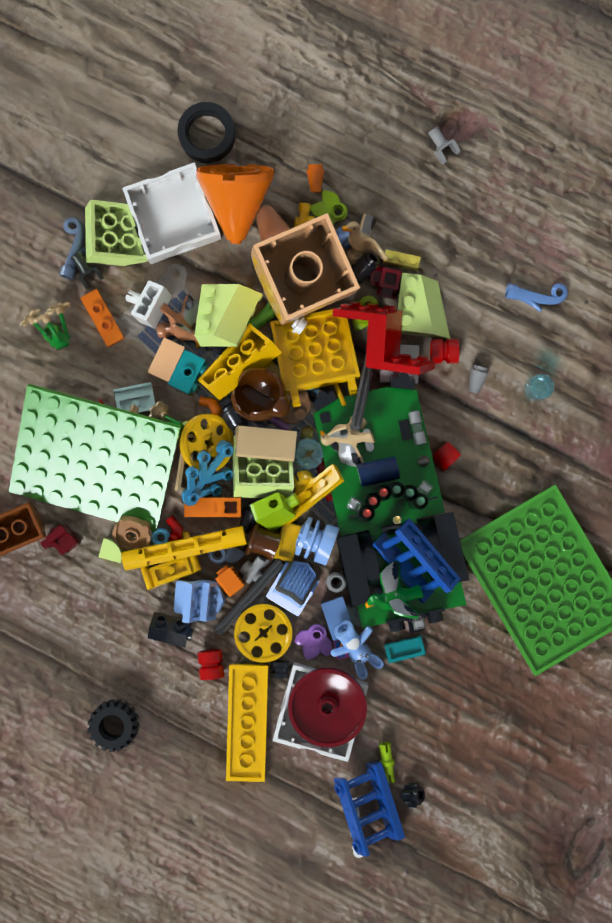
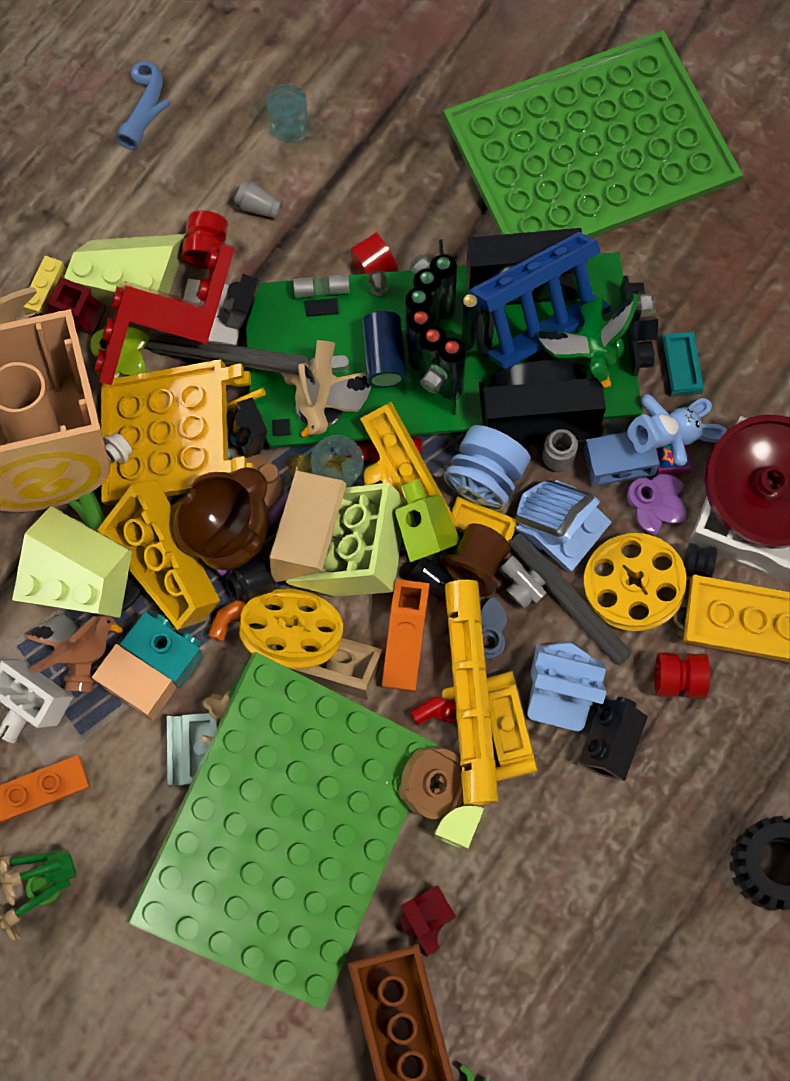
camera: 75 degrees left, 15 degrees down
medium azure plate [151,528,170,545] -> none
dark azure plant [182,440,234,506] -> none
orange brick [216,565,246,597] -> none

